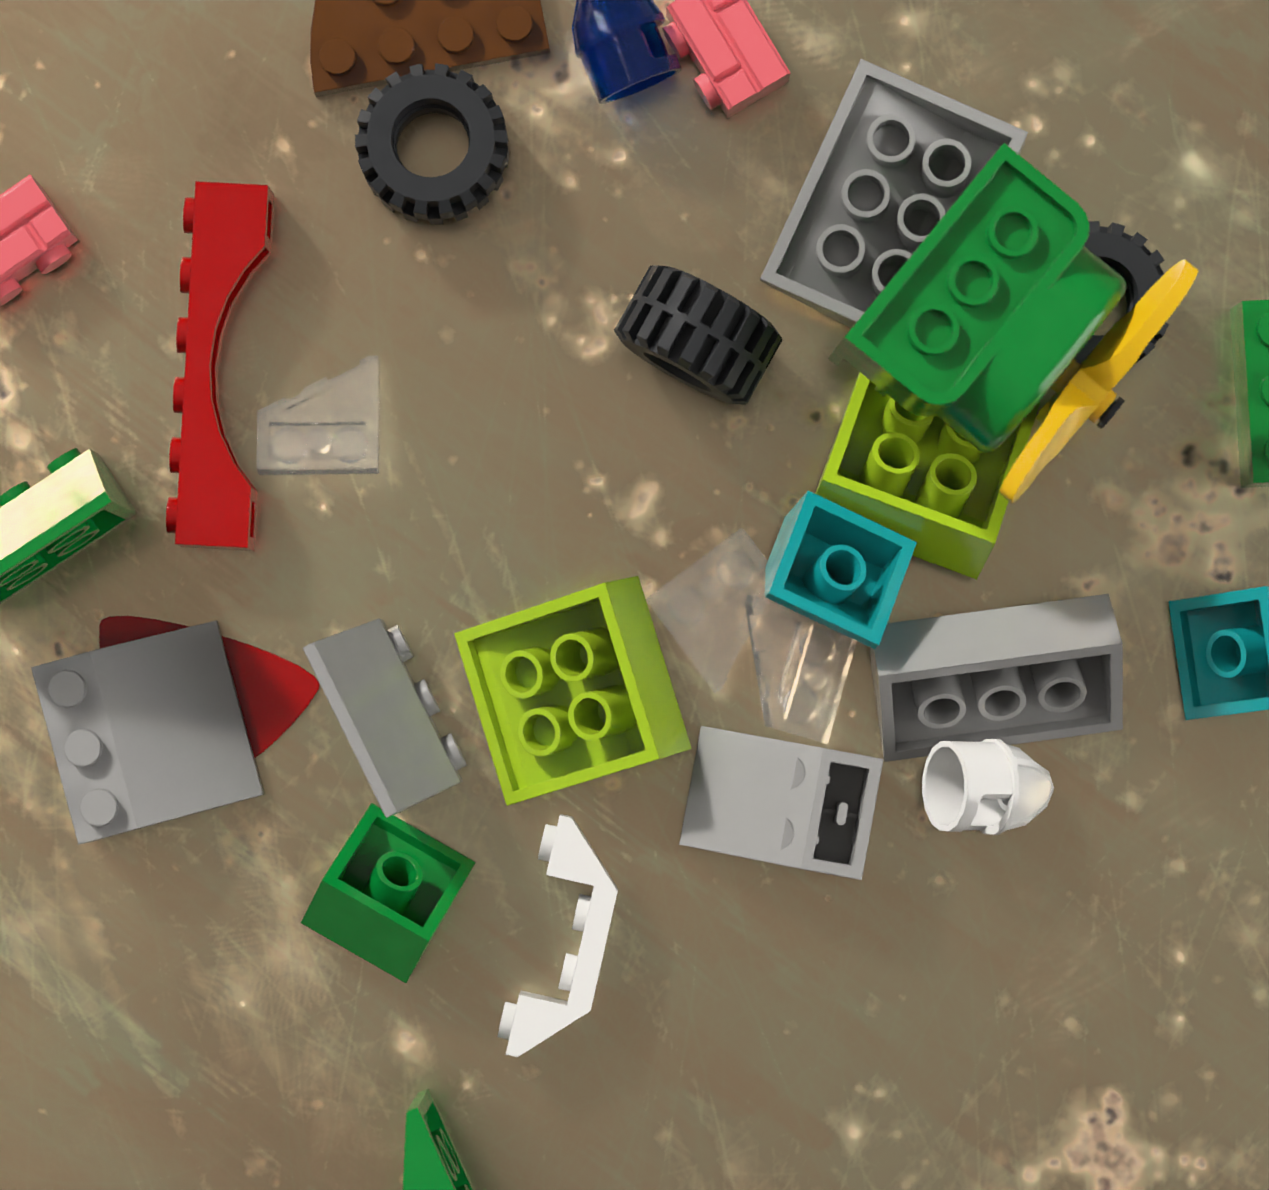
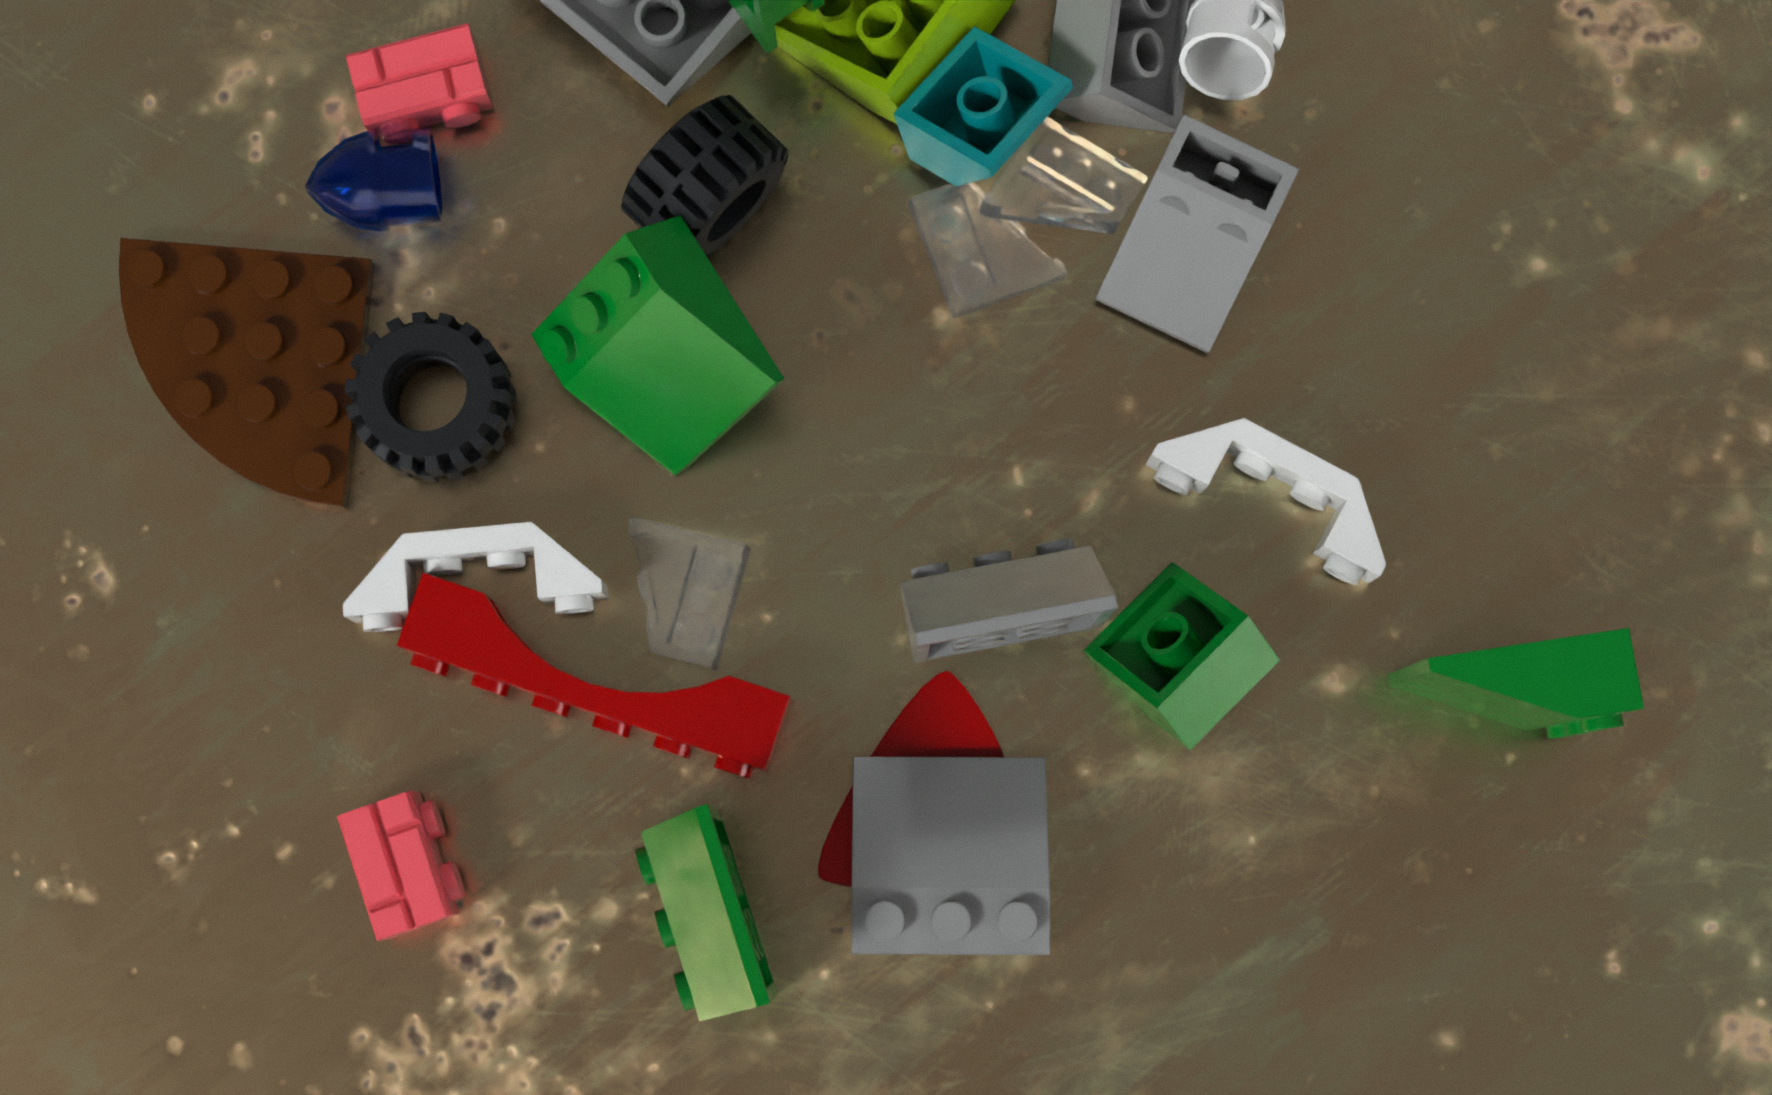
camera: 75 degrees left, 5 degrees down
lime slope [454,576,692,806] -> none
none -> white slope [343,522,609,632]
none -> green slope [531,216,785,475]

